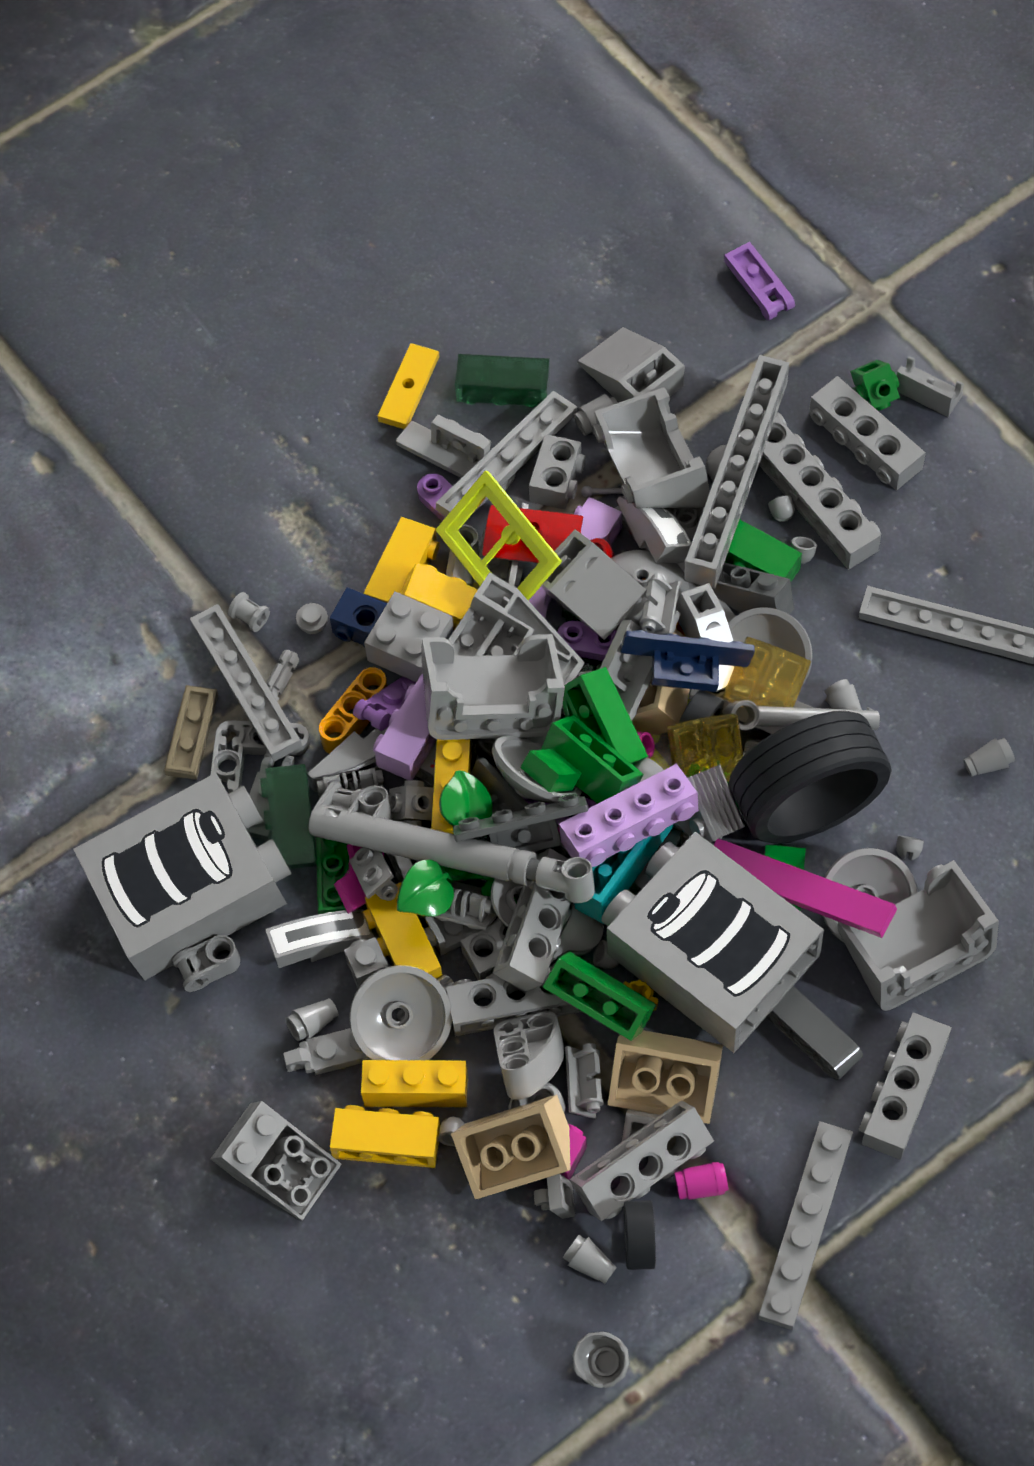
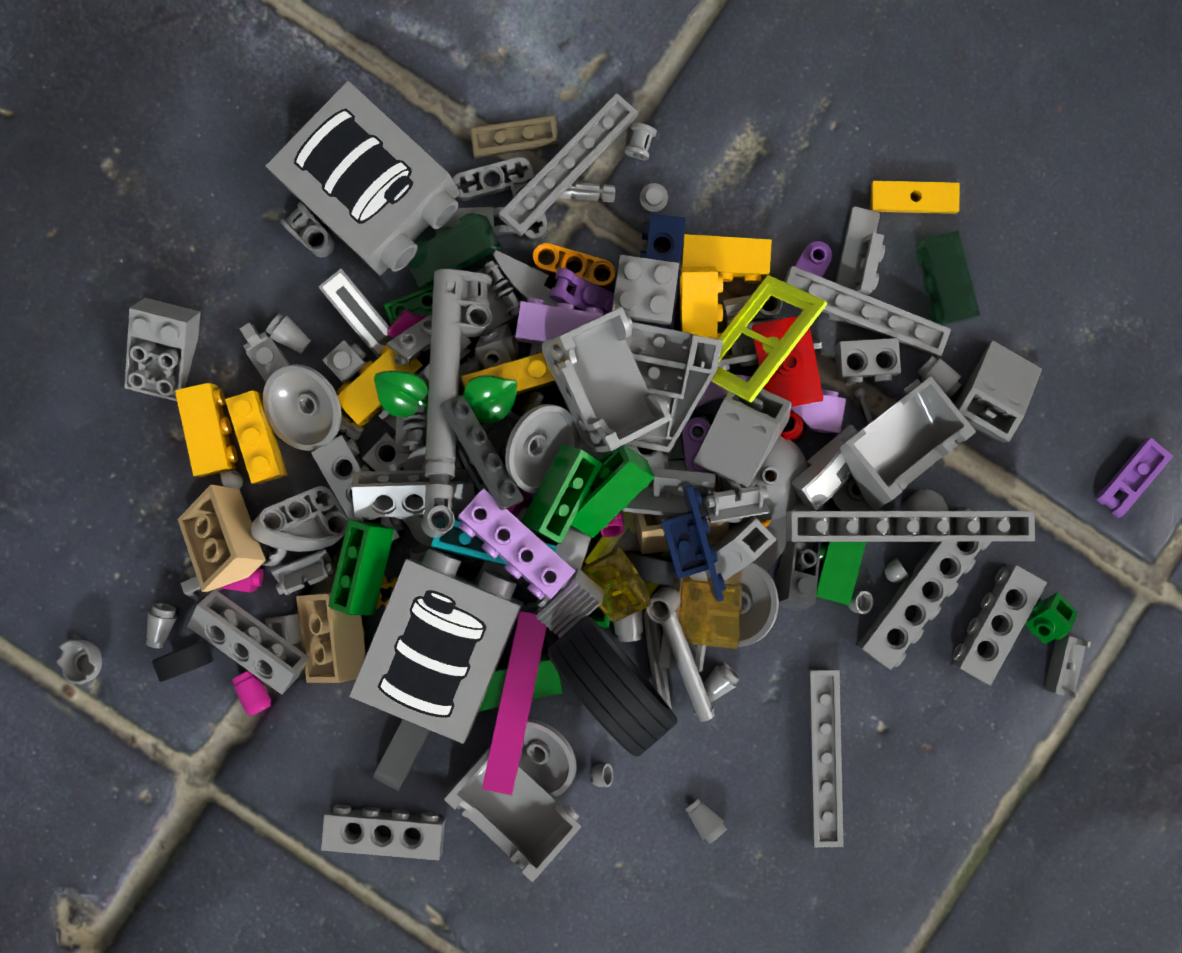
camera: 65 degrees right, 25 degrees up
green piece [520,749,582,792] -> none
light grey plate [758,1121,853,1330] -> none

